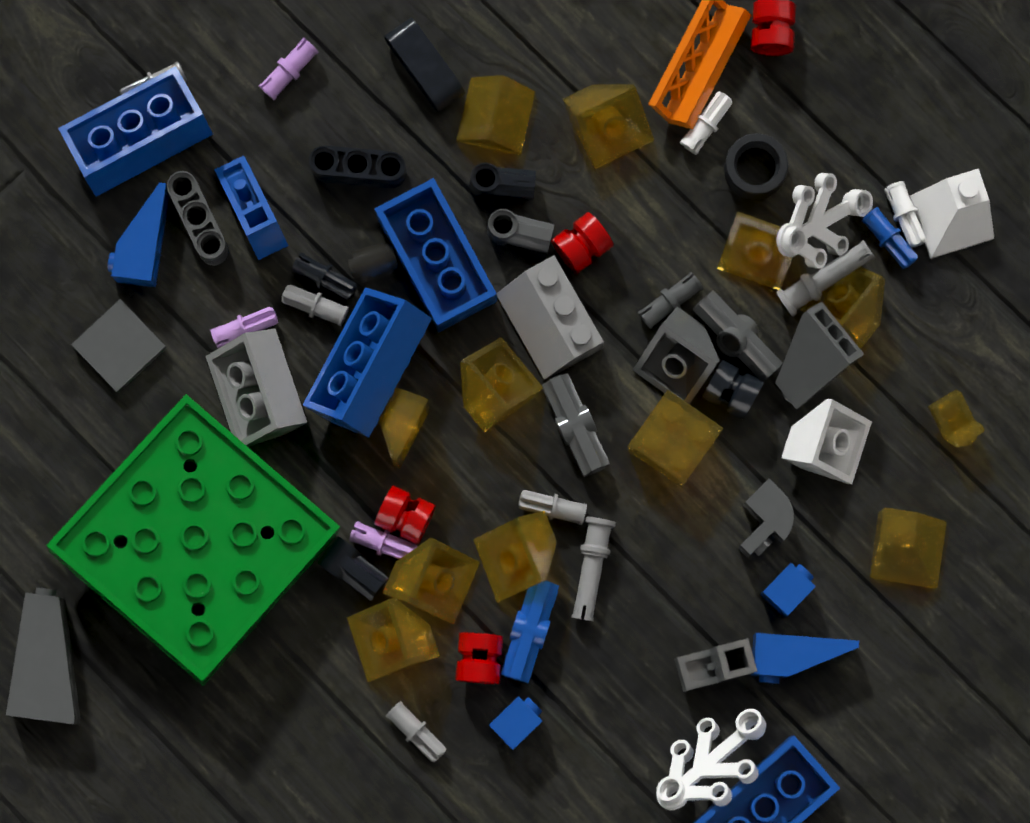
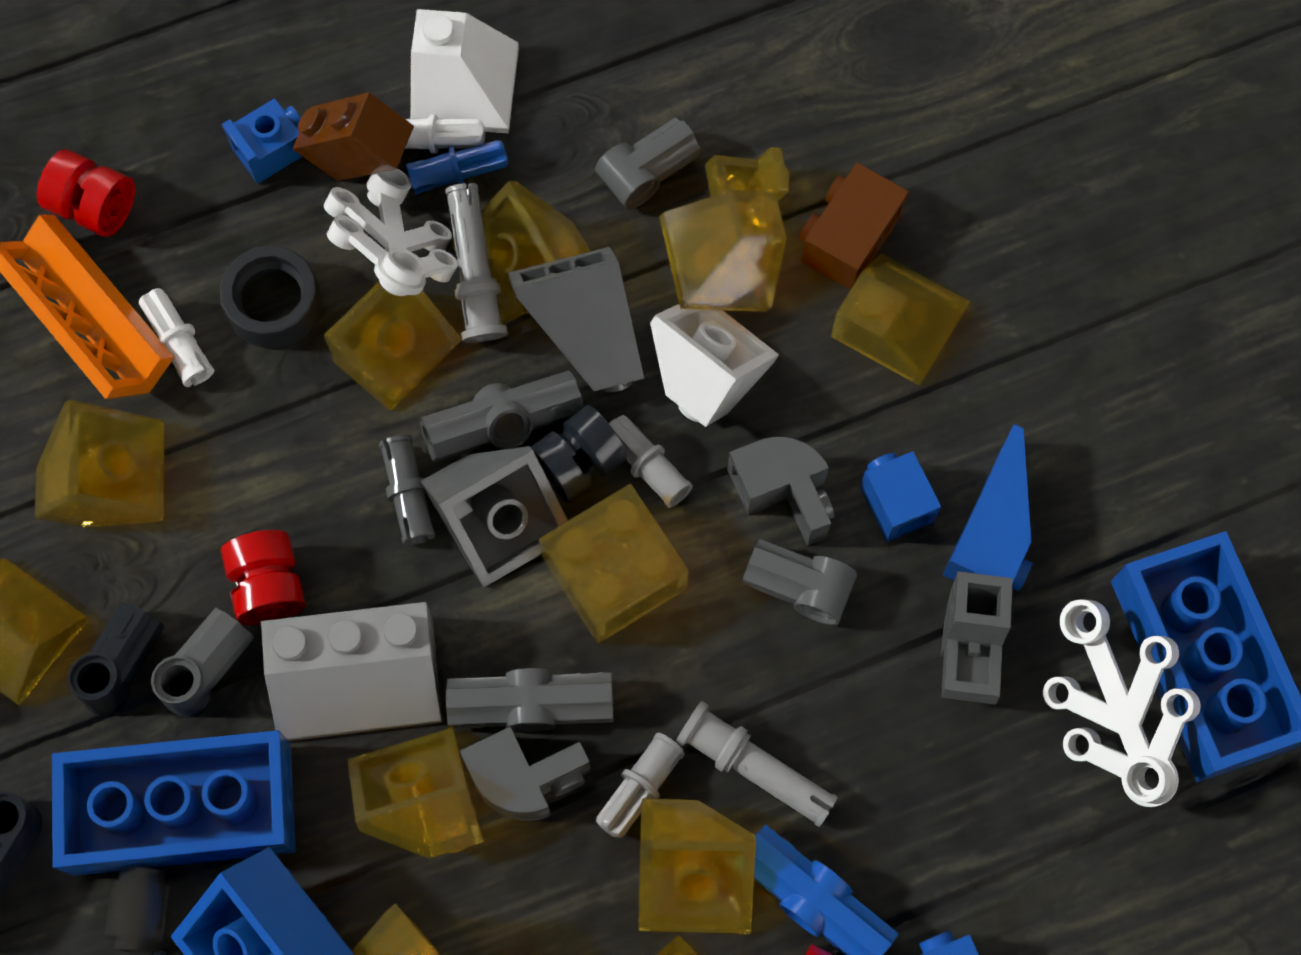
camera: 70 degrees left, 10 degrees down
none -> blue brick [222,98,303,184]
none -> reddish brown brick [293,92,414,181]
none -> dark grey brick [460,727,591,821]
none -> dark grey piece [595,117,701,210]
none -> light grey axle [609,415,693,508]
none -> clear yellow slope [659,190,787,312]
none -> dark grey piece [742,539,858,625]
none -> reddish brown brick [799,162,909,291]

